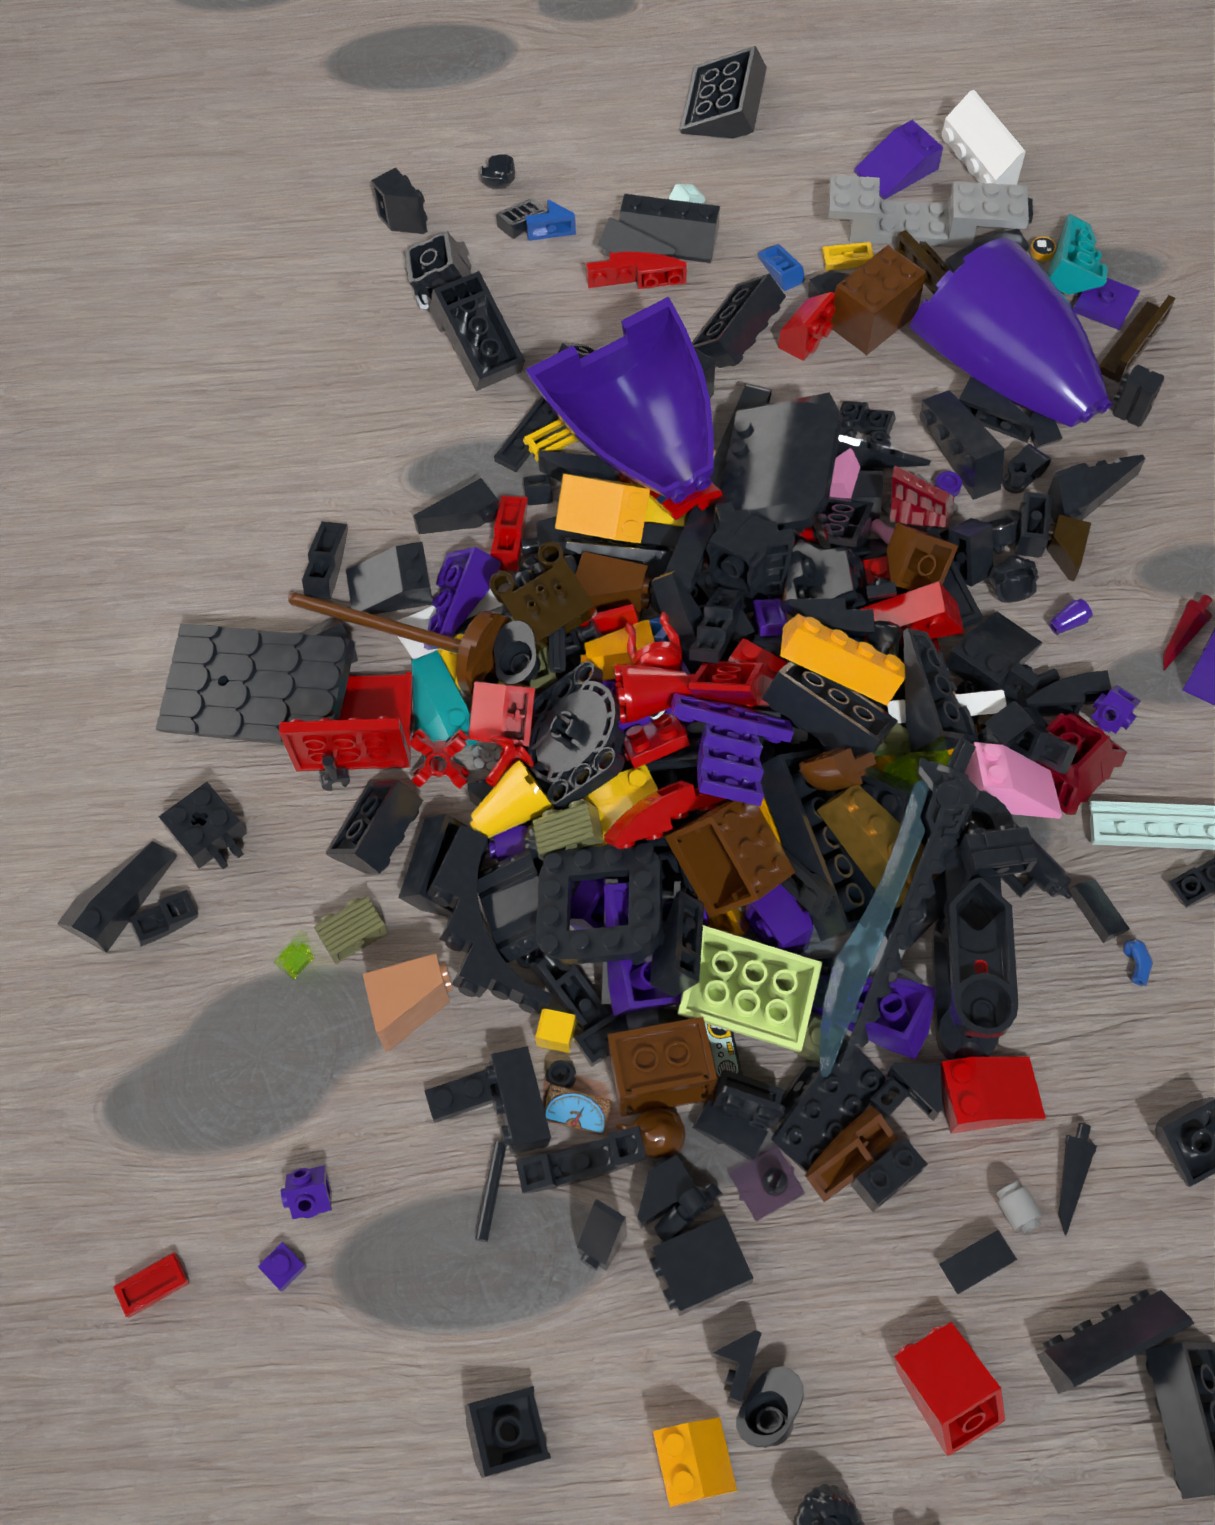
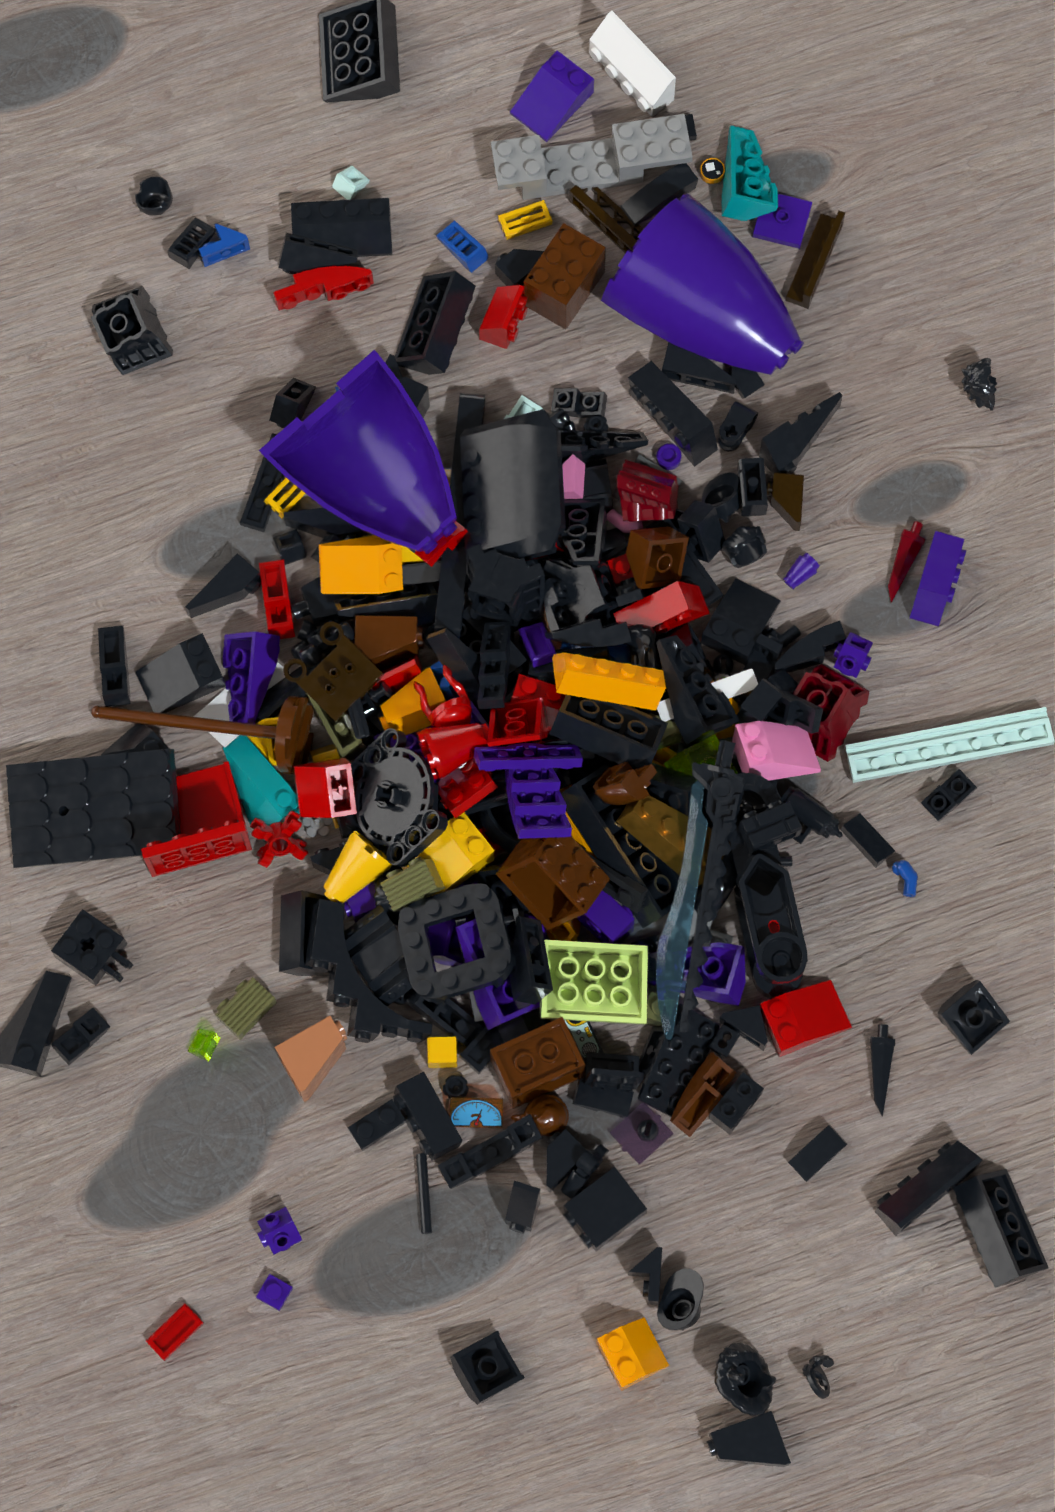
camera: 15 degrees left, 10 degrees up
black bar [319,755,350,791] -> none
black slope [325,780,424,874] -> none
black slope [371,167,428,234] -> none
black hinge [429,271,525,391] -> none
red plant [485,735,534,786] -> none
black piece [494,621,541,686] -> none
red slope [604,781,726,849] -> none
red slope [894,1321,1005,1457] -> none
light grey brick [996,1181,1043,1234] -> none
black brick [1112,364,1165,427] -> none

